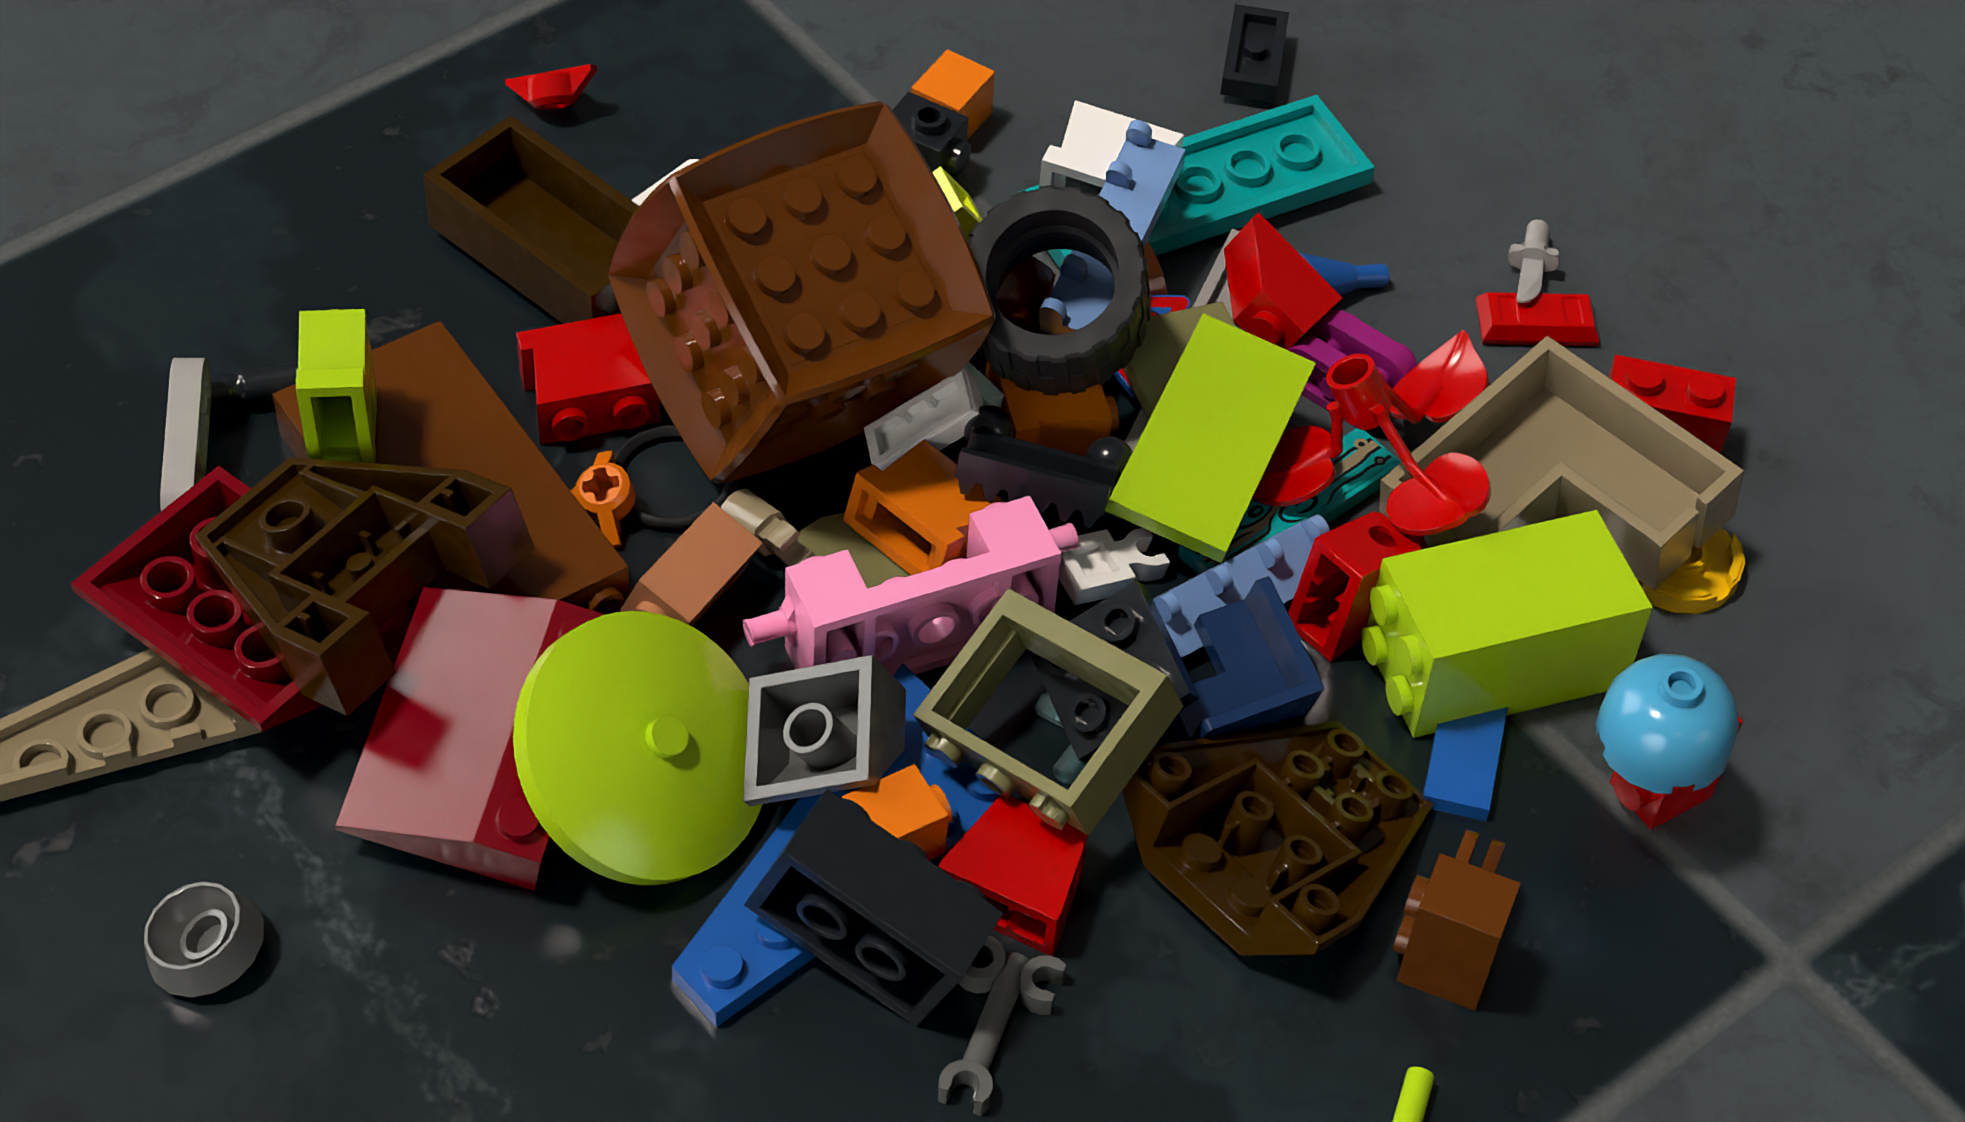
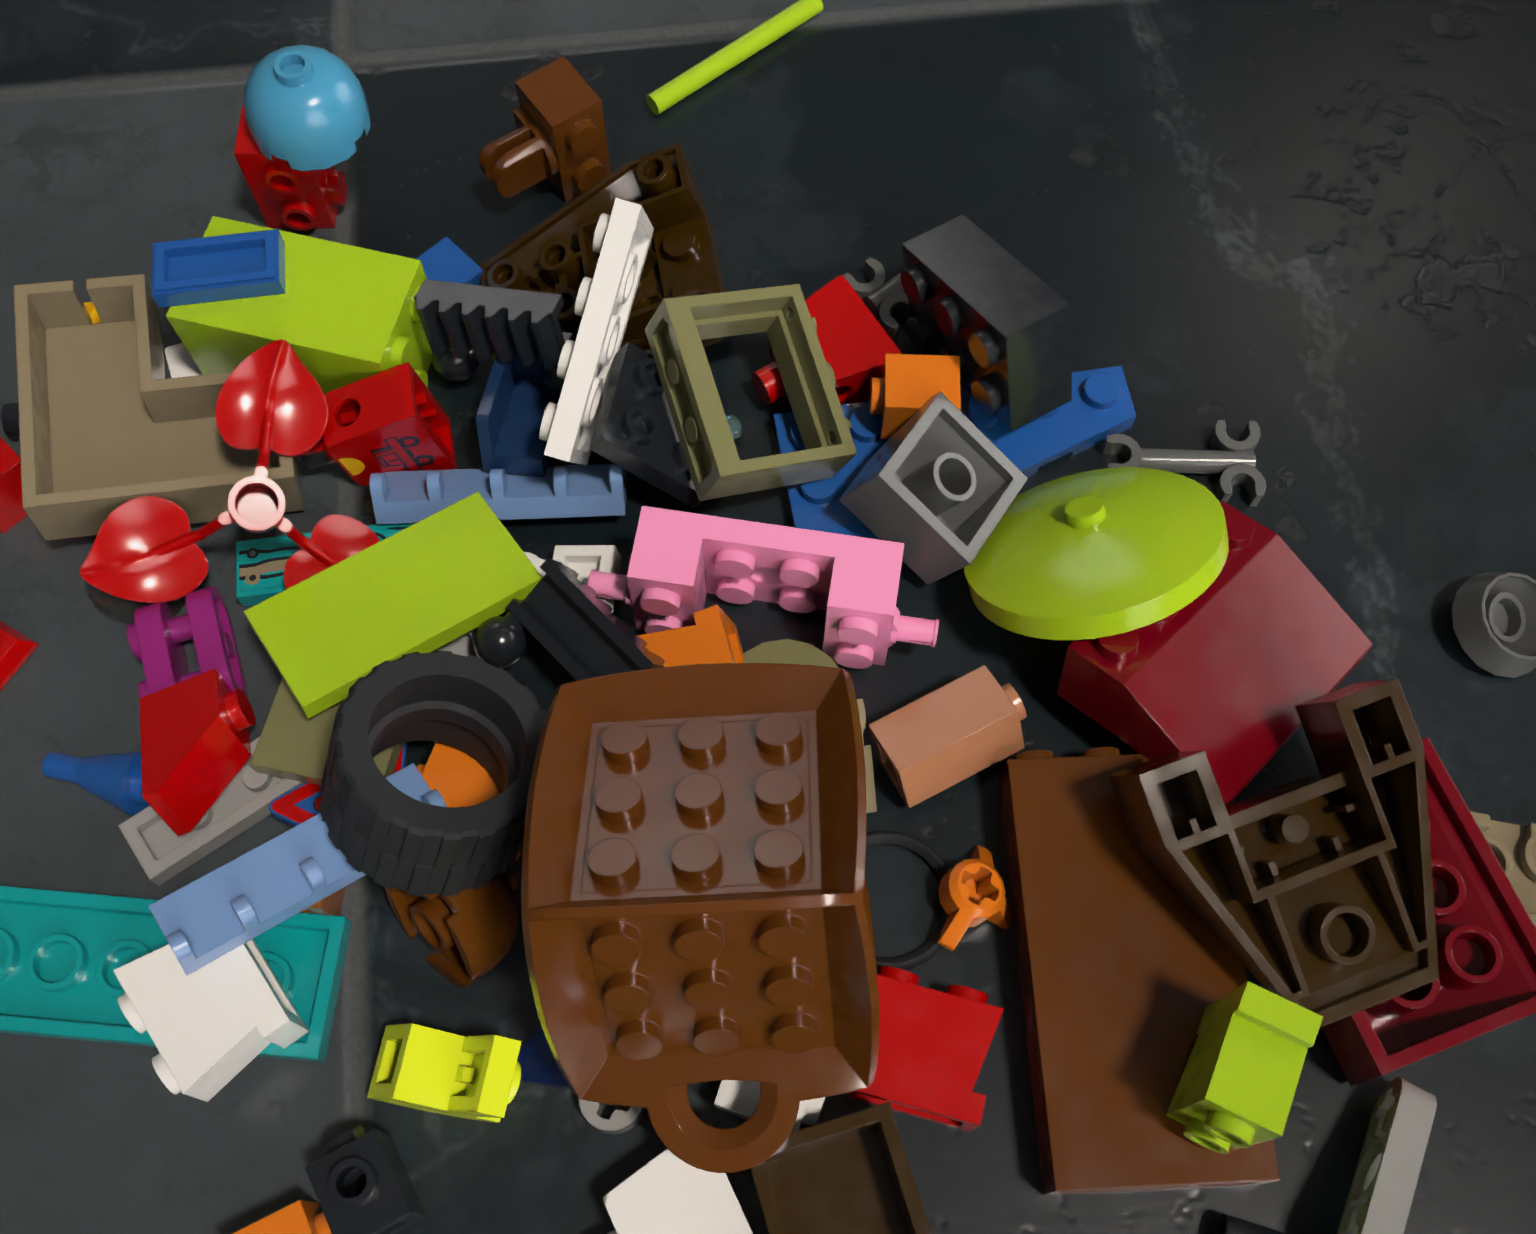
camera: 145 degrees left, 15 degrees up
none -> blue tile [152,229,286,308]
none -> black gear [414,279,574,395]
none -> white plate [539,198,654,465]
none -> dark grey bar [1102,420,1266,507]

